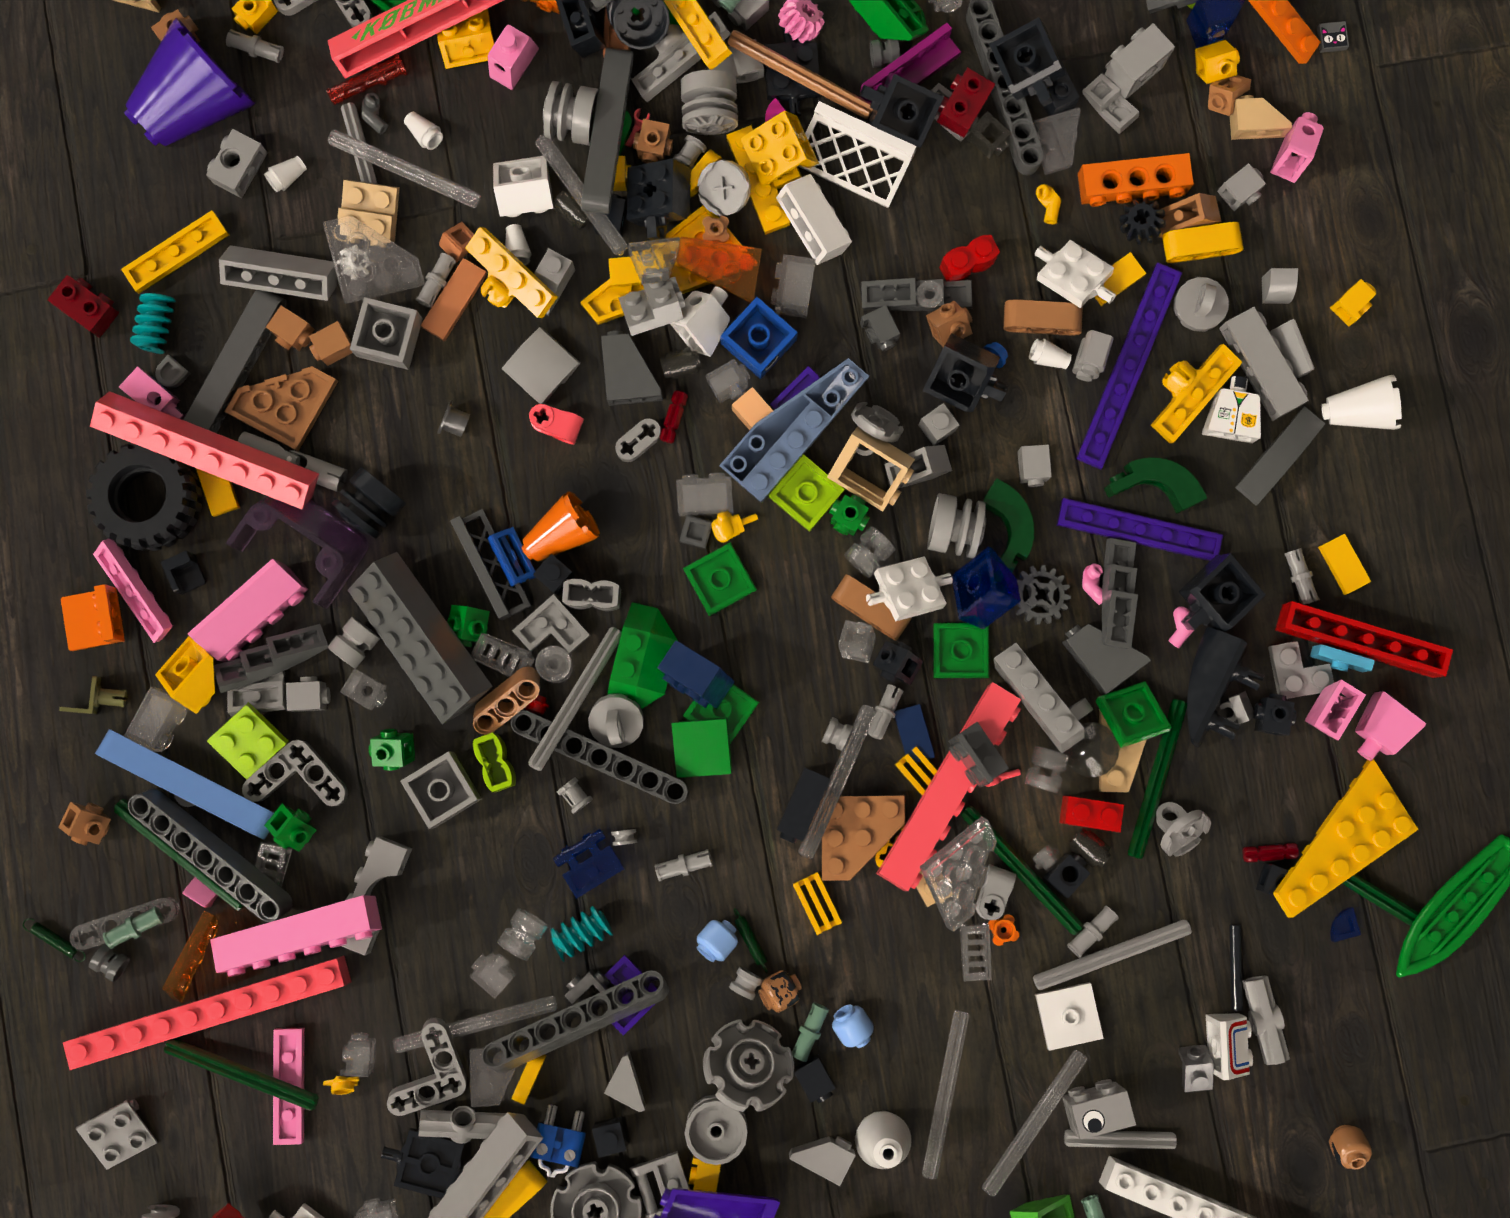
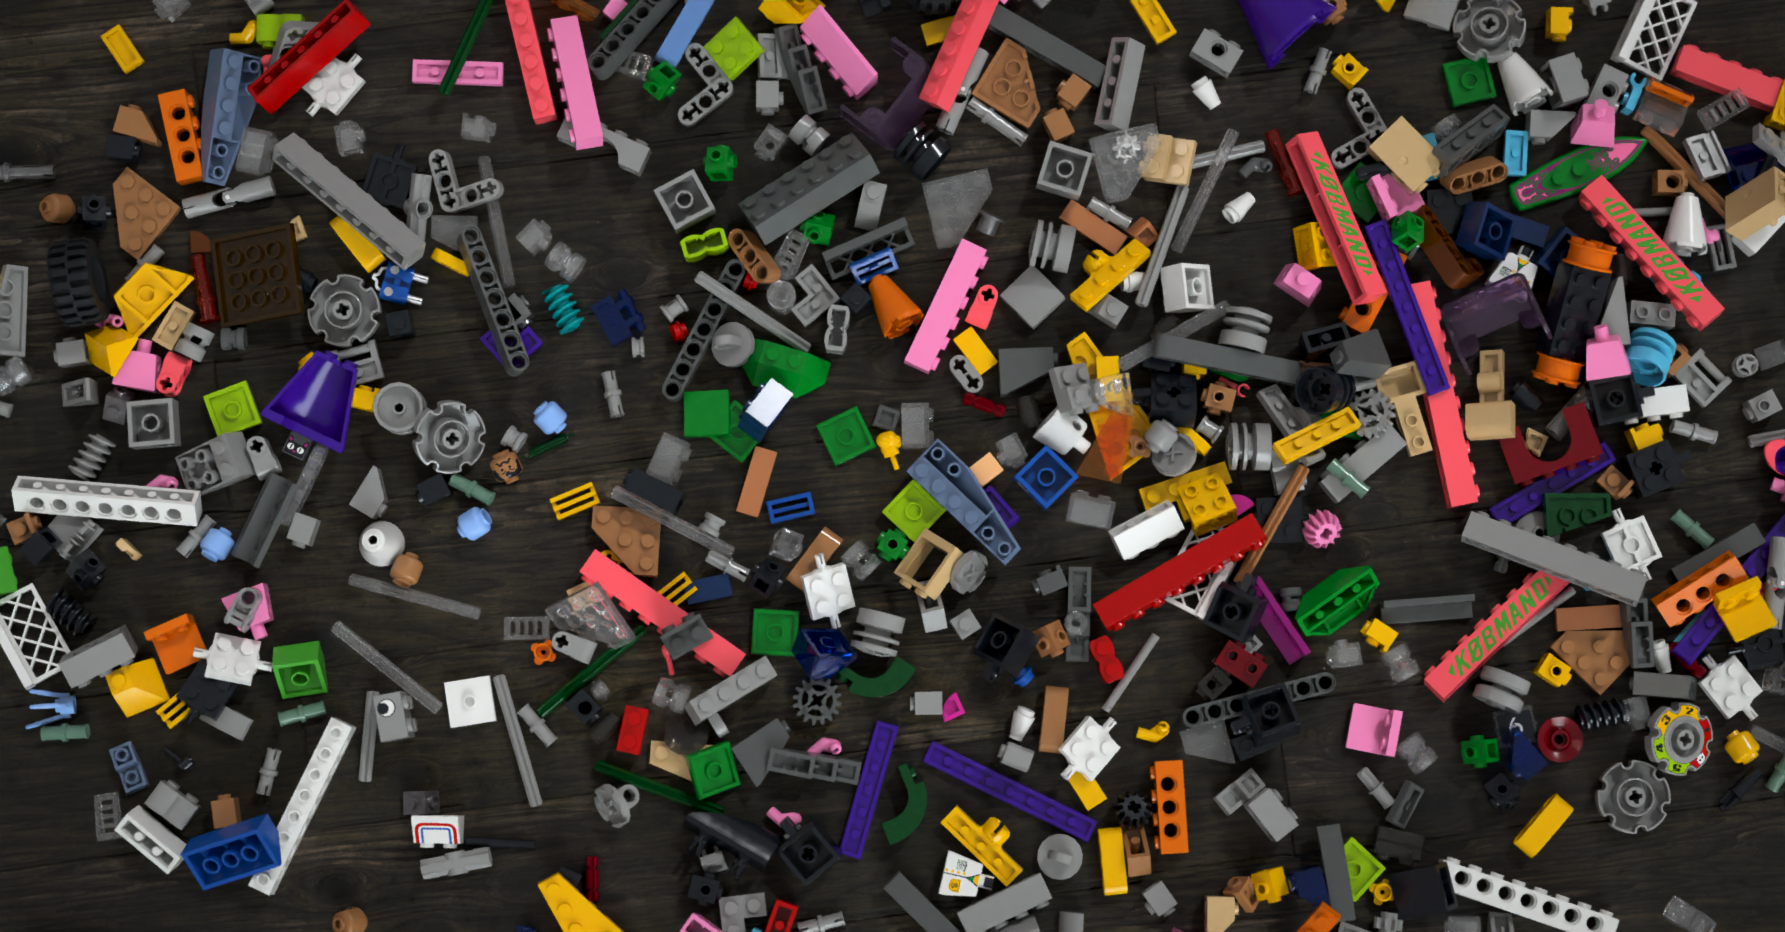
camera: 90 degrees right, 0 degrees up
yellow plate [323,1076,360,1095] -> none
light grey slope [604,1051,646,1112] -> none
none -> medium nougat head [390,552,423,588]
none -> clear brick [646,432,692,486]
none -> red plate [669,321,688,343]
none -> nougat tile [736,446,777,518]
none -> blue tile [766,492,815,524]
none -> light grey slope [854,180,887,232]
none -> bright pink brick [904,238,989,375]
none -> clear plate [922,168,993,250]
none -> dark pink tile [942,692,965,722]
none -> yellow tile [953,326,998,376]
none -> light grey pin [965,97,1029,147]
none -> light grey wheel [1028,219,1076,274]
none -> red brick [1093,513,1267,632]
none -> light grey bar [1102,633,1160,713]
none -> light grey axle [1135,185,1189,308]
none -> light grey head [1144,418,1178,453]

